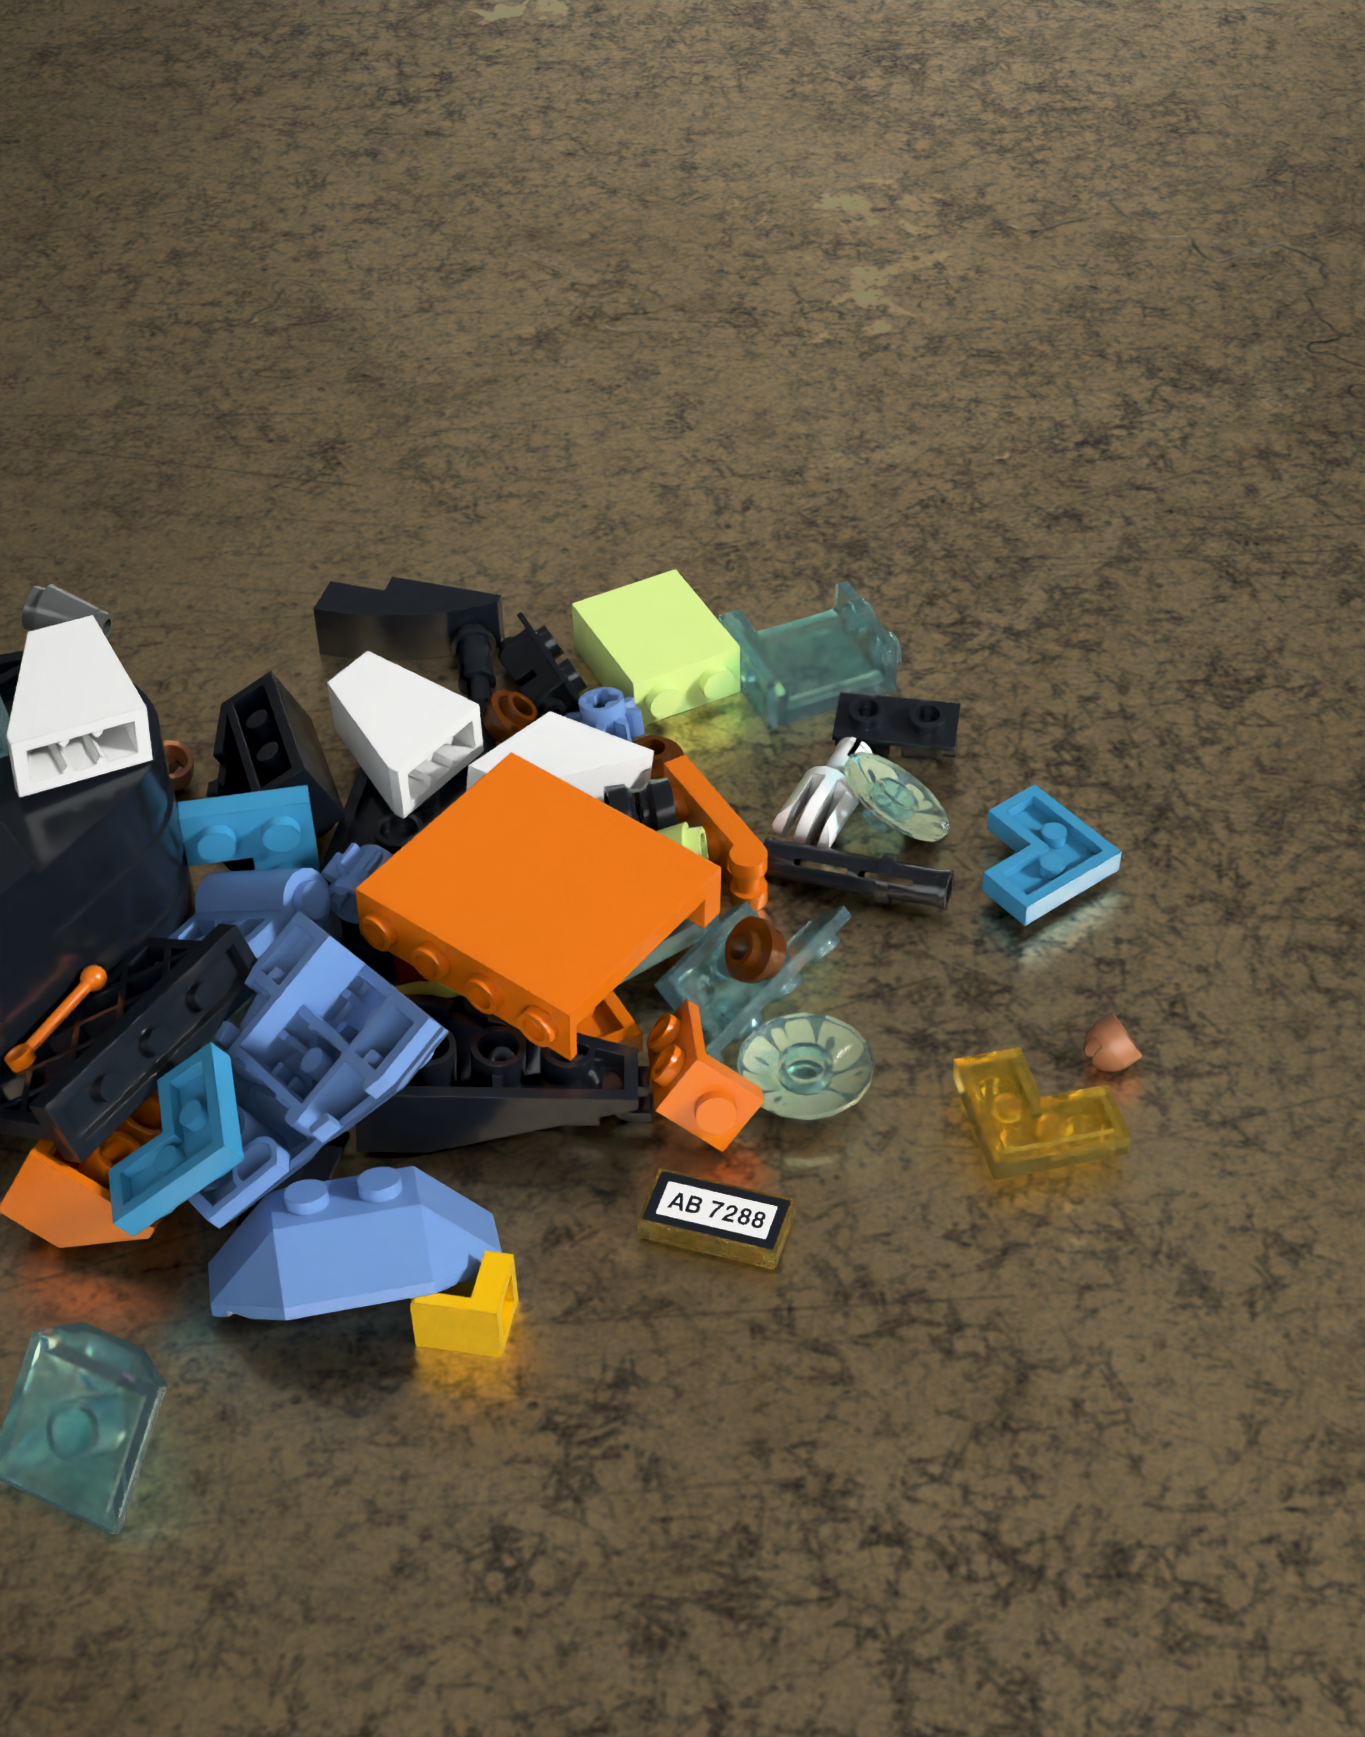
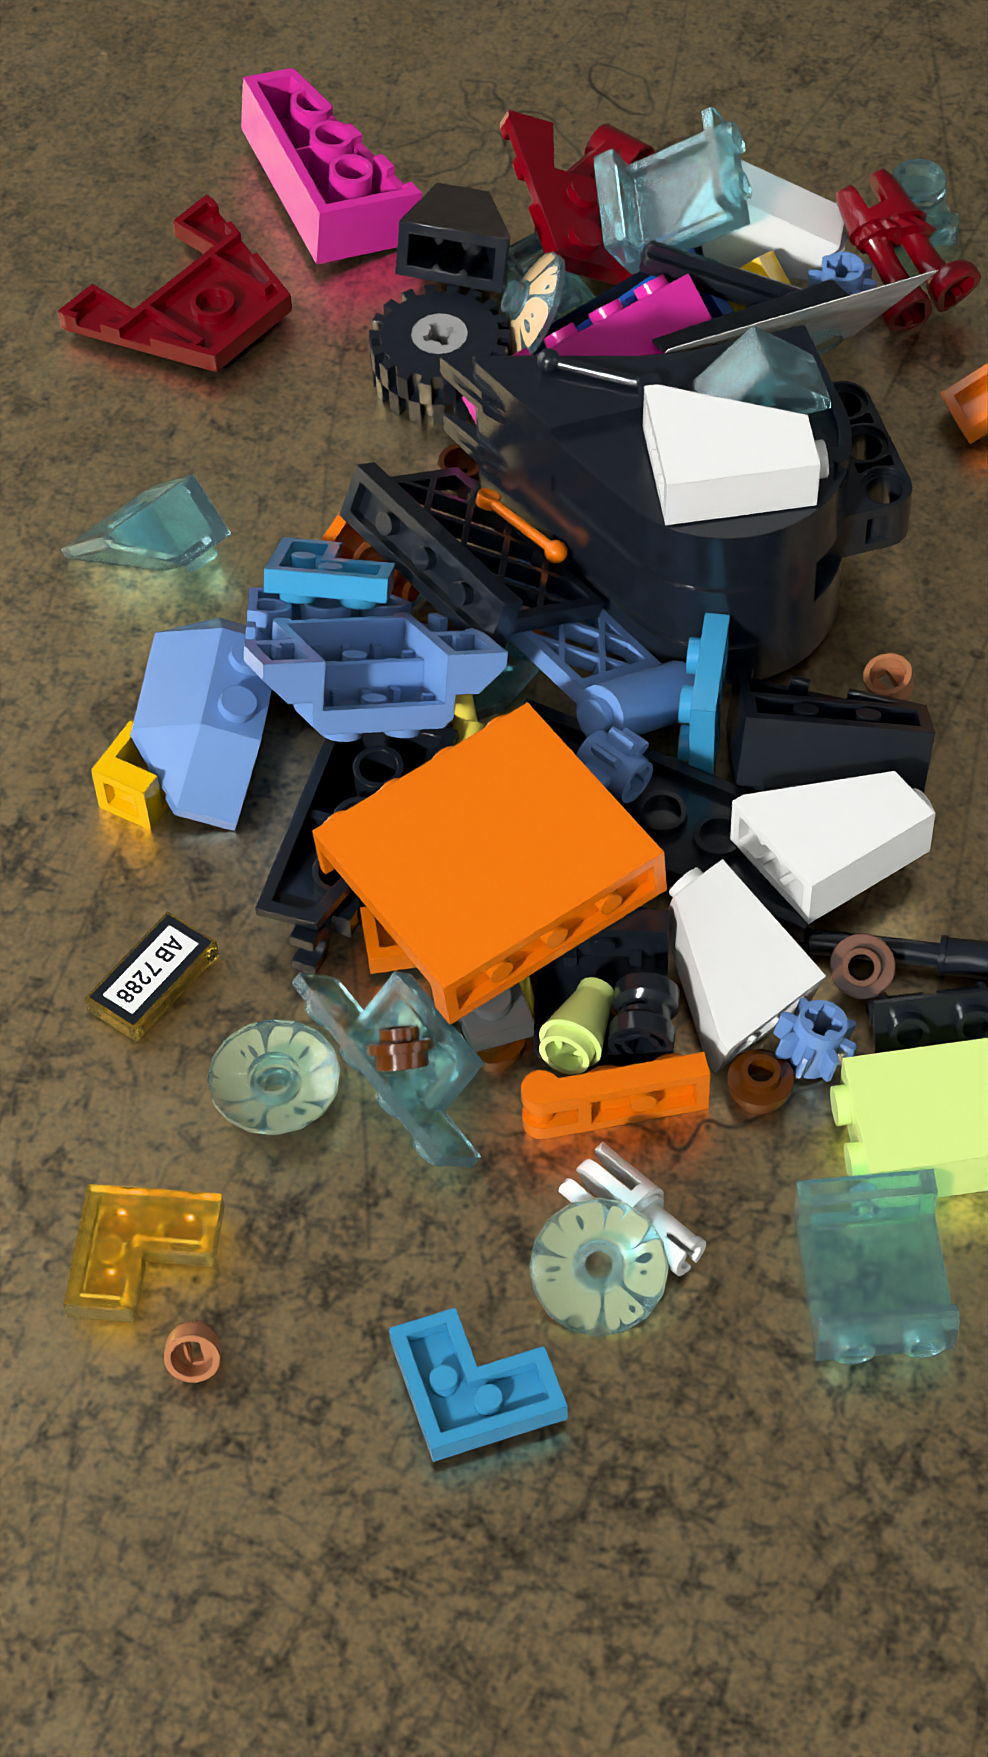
camera: 110 degrees right, 10 degrees up
orange bracket [646,999,764,1152] -> none
black pin [763,837,955,910] -> none
black hinge [832,692,961,763] -> none

